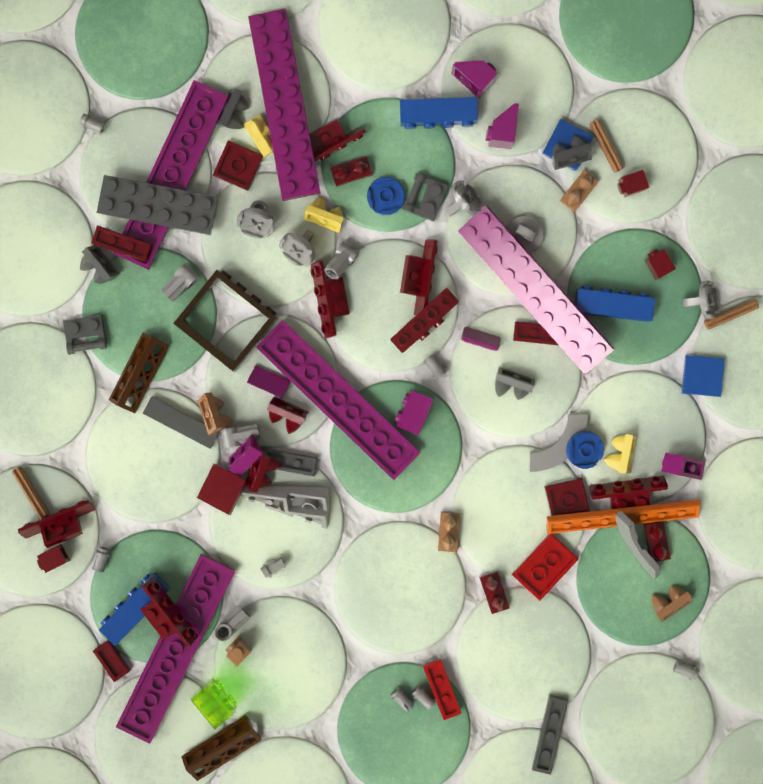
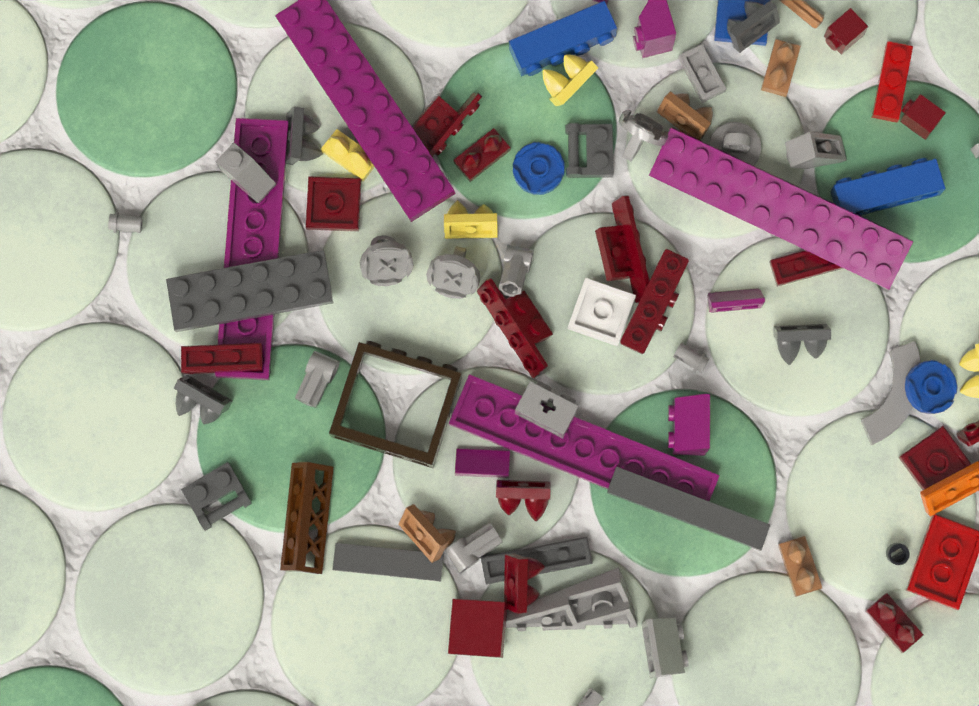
camera: 25 degrees left, 10 degrees down
magenta slope [229,435,262,476] -> none
none -> light grey slope [215,142,276,204]
none -> light grey brick [515,381,579,439]
none -> light yellow tile [542,55,598,106]
none -> white plate [568,278,636,347]
none -> dark grey tile [607,467,770,551]
none -> light grey slope [641,618,689,678]
none -> medium nougat tile [657,91,713,140]
none -> light grey plate [678,44,726,103]
none -> light grey slope [785,132,847,169]
none -> red plate [871,41,913,123]
none -> black hinge [886,543,910,565]

